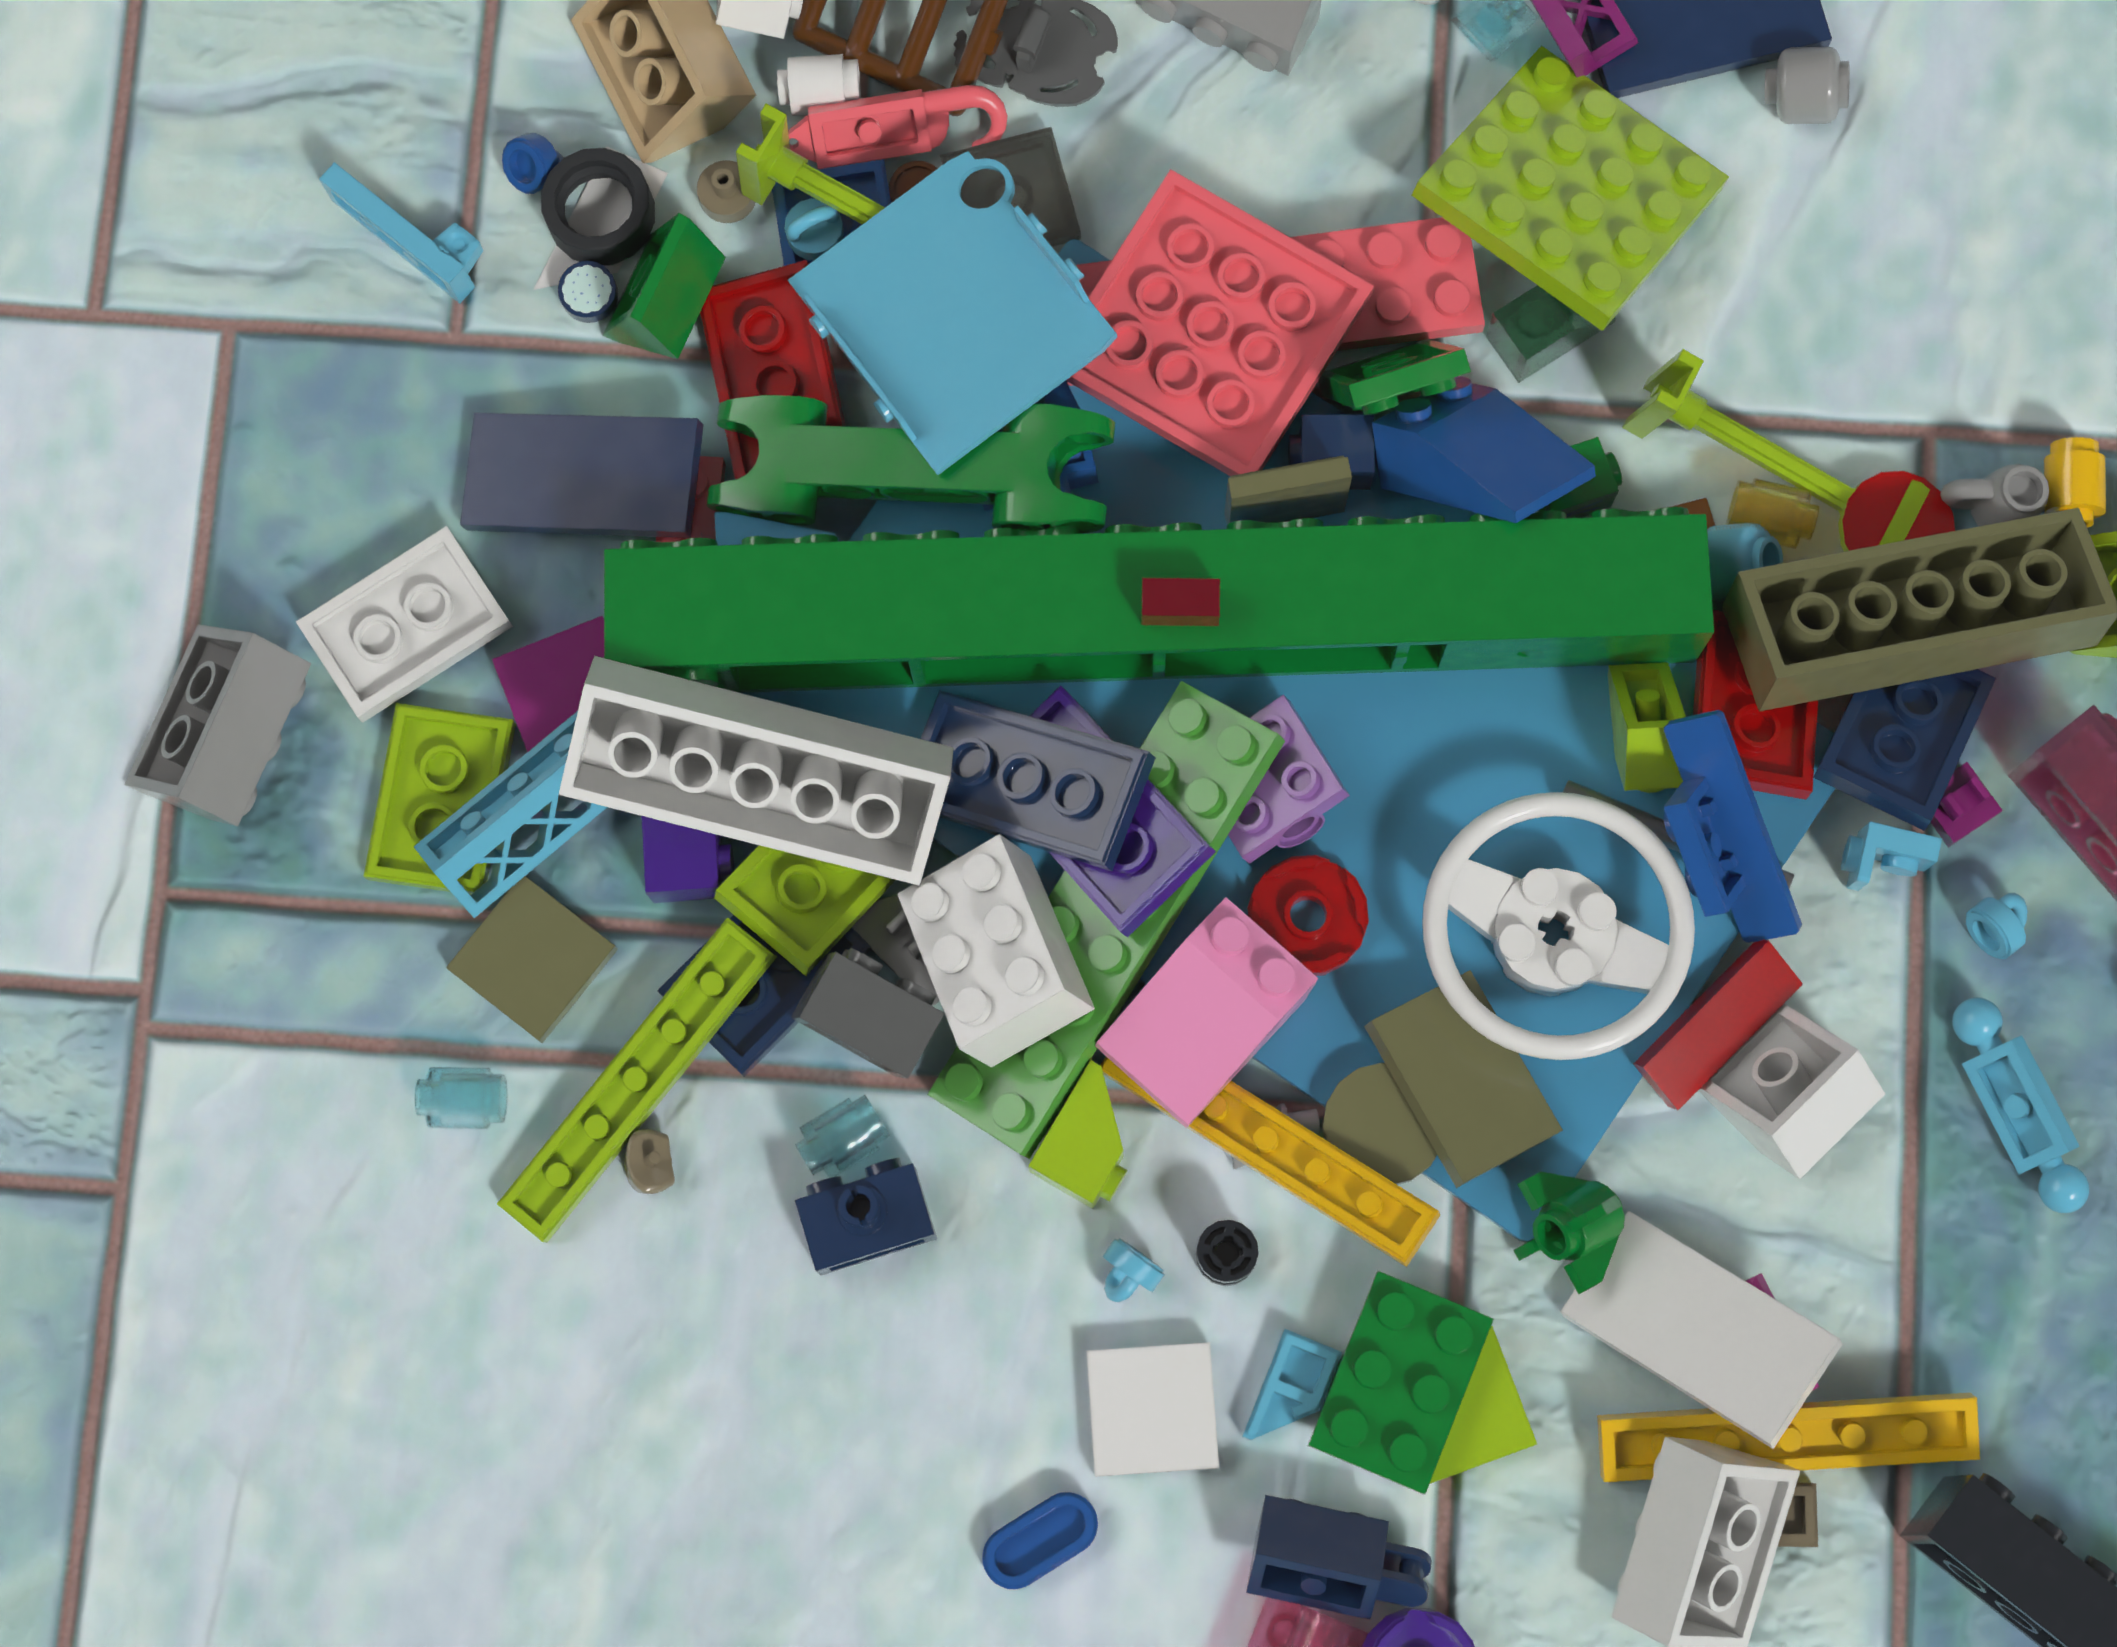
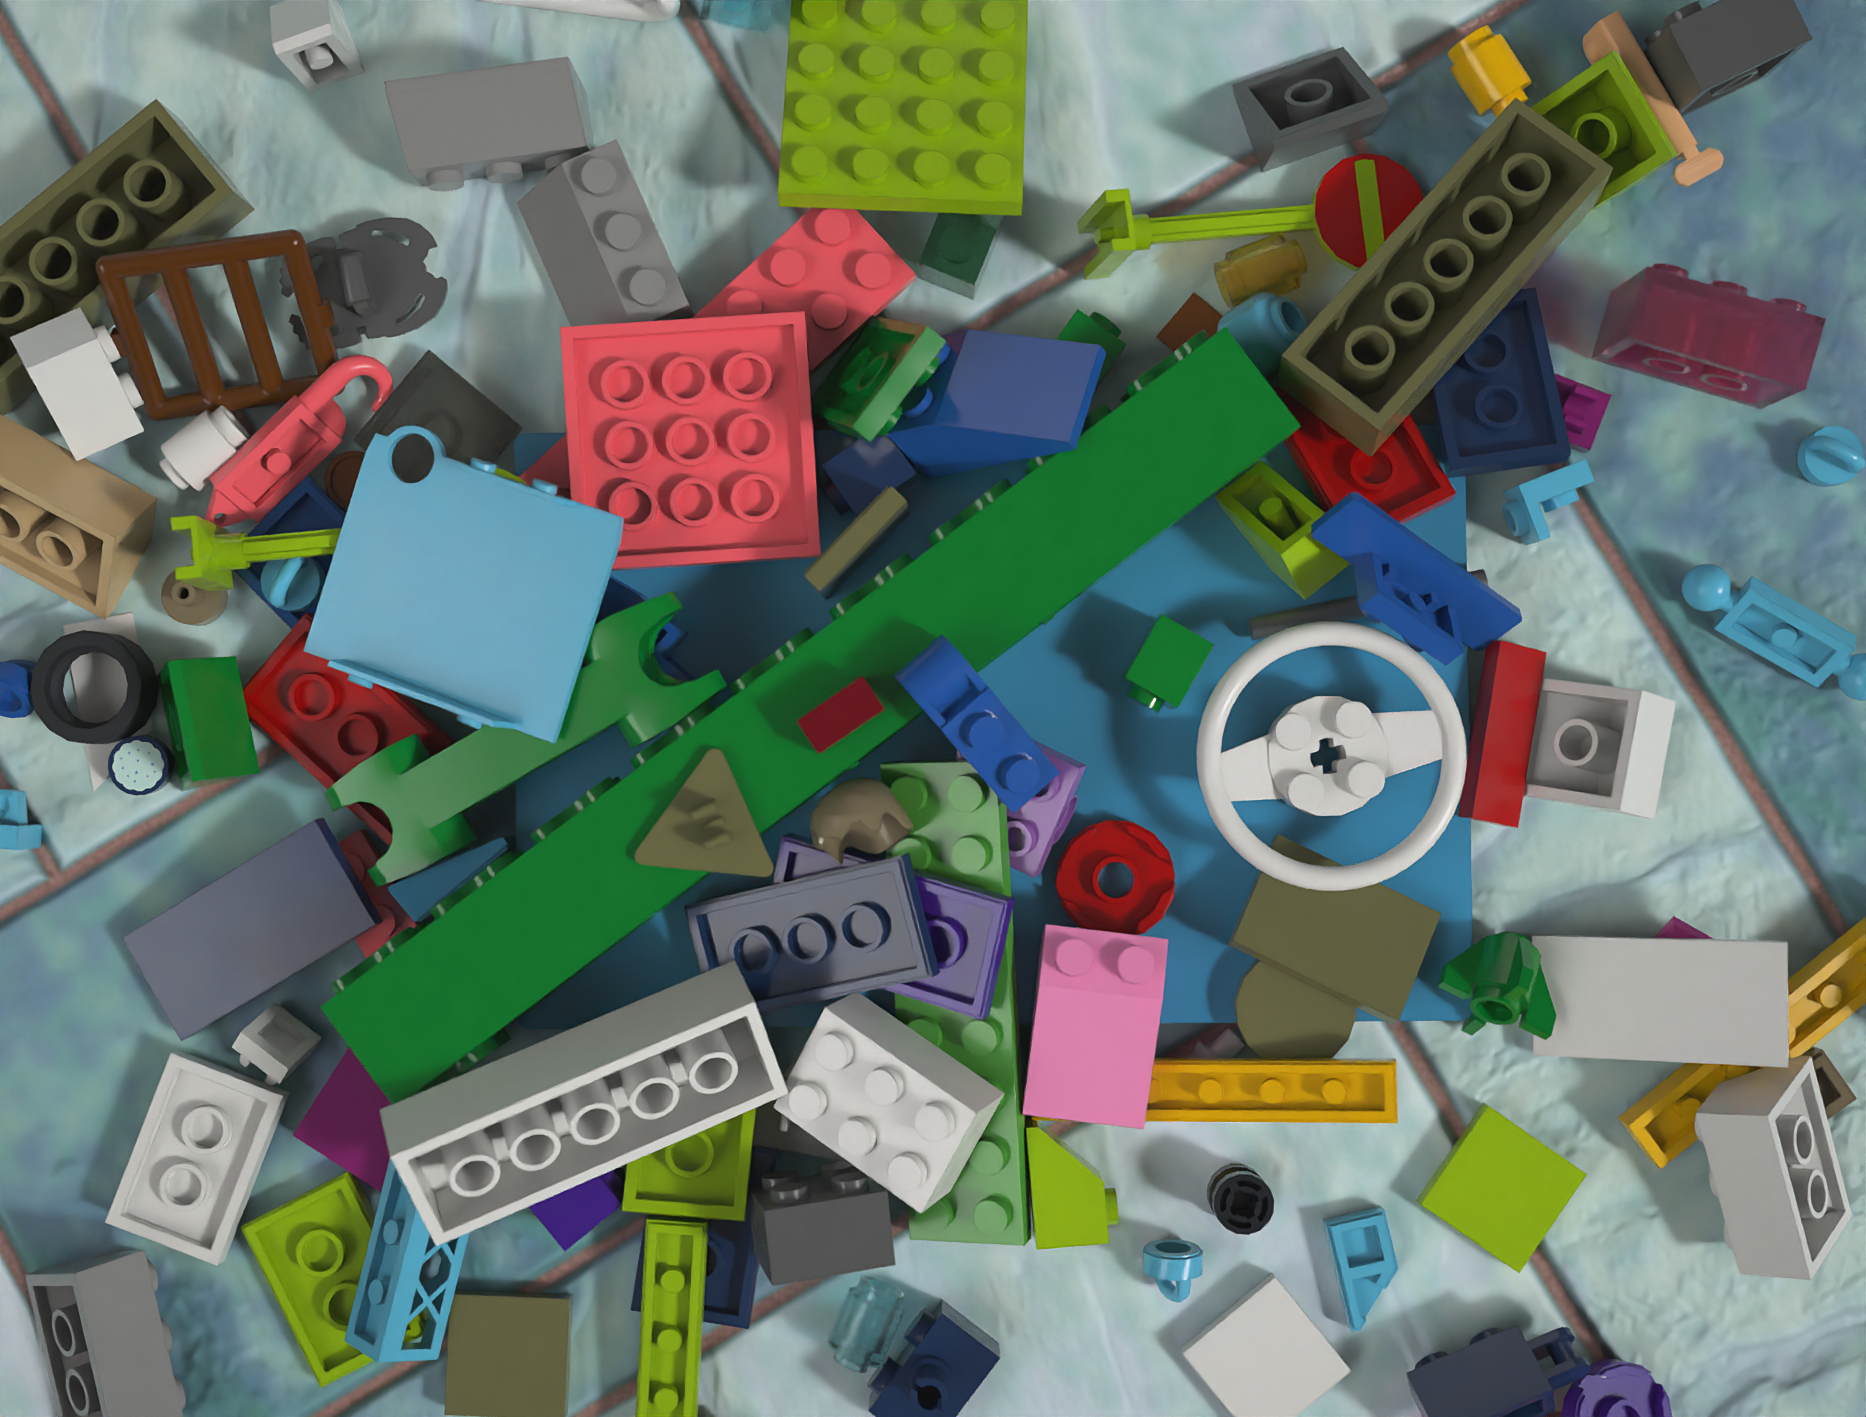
camera: 40 degrees left, 10 degrees up
green plate [1307,1271,1494,1495] -> none
light grey piece [1940,464,2049,526] -> none
medium azure tile [1966,893,2028,959] -> none
none -> white tile [232,1002,322,1086]
none -> light grey slope [517,139,695,326]
none -> olive piece [635,749,774,877]
none -> dark tan hair [810,777,914,864]
none -> blue plate [894,634,1060,814]
none -> green brick [1120,614,1215,713]
none -> dark grey slope [1232,47,1389,173]

